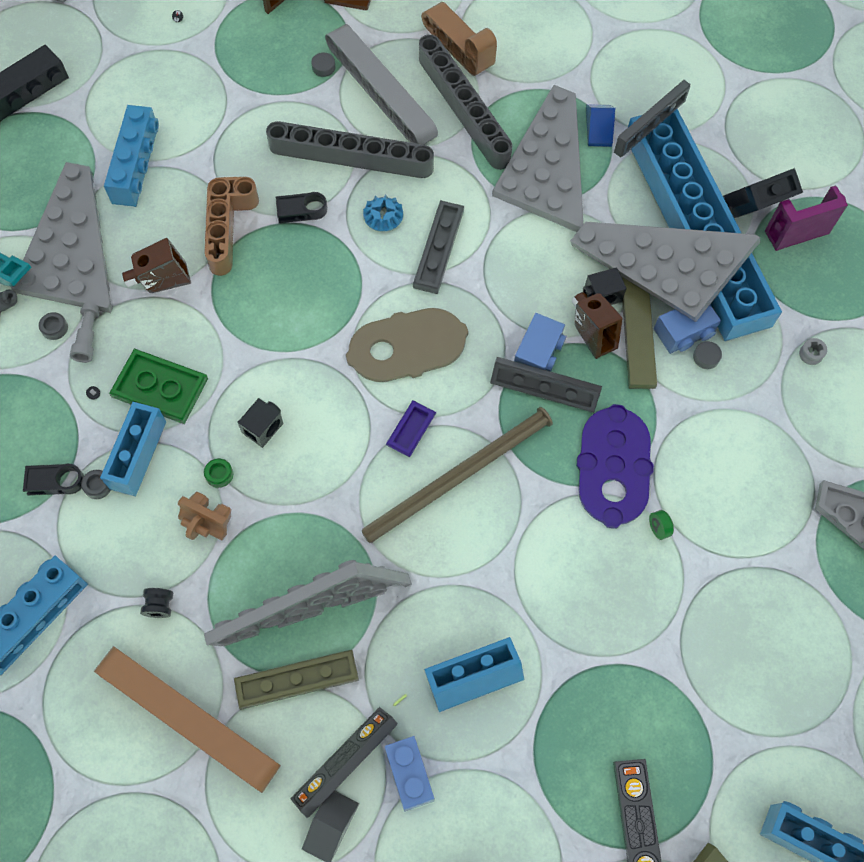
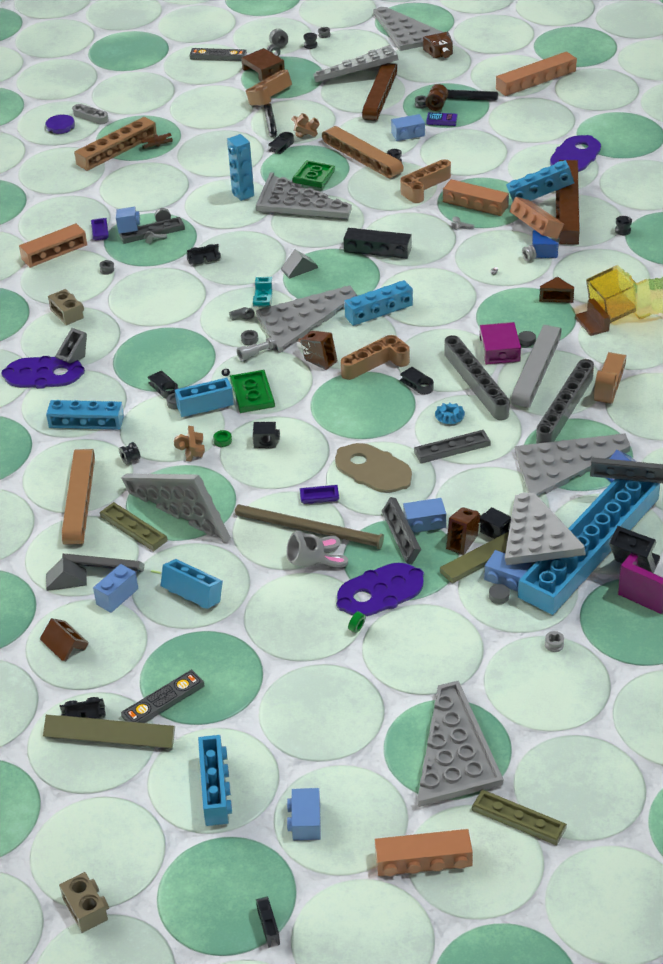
camera: 60 degrees right, 25 degrees down
none -> light grey piece [287,530,348,568]
none -> magenta panel [479,322,521,365]

